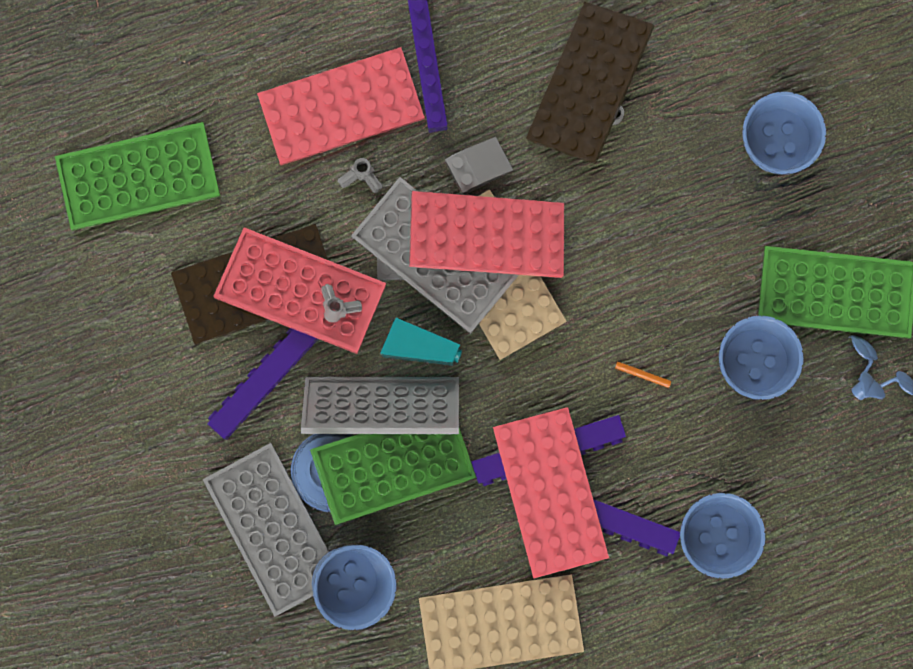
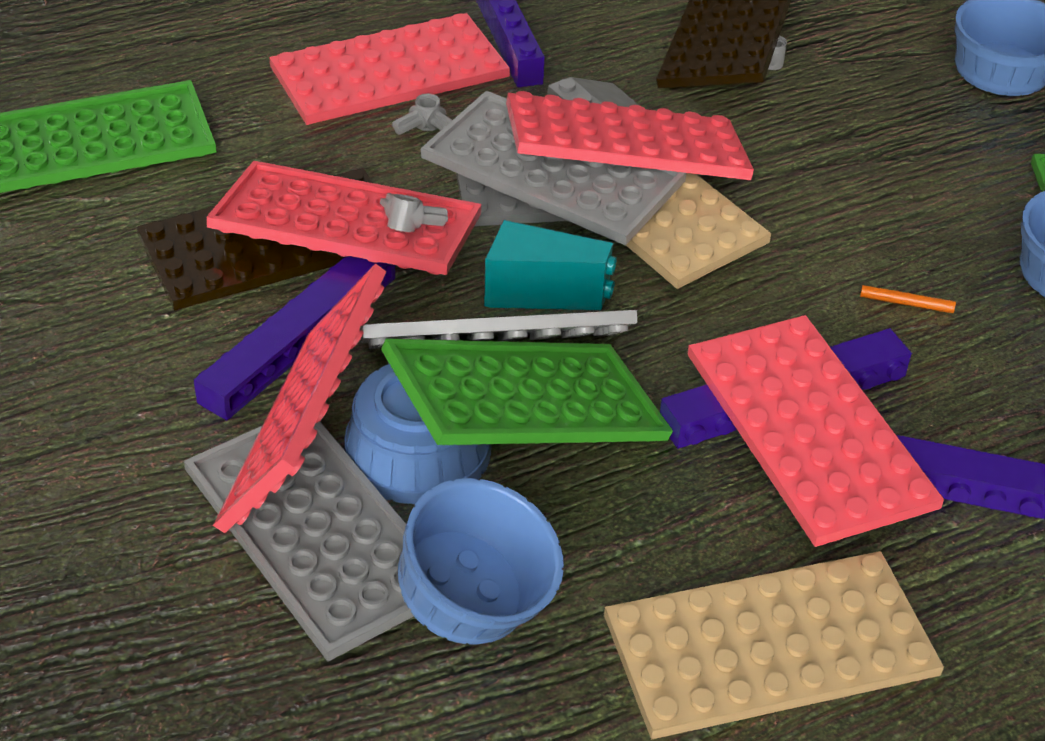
camera: 10 degrees left, 40 degrees down
none -> coral plate [213,263,387,533]

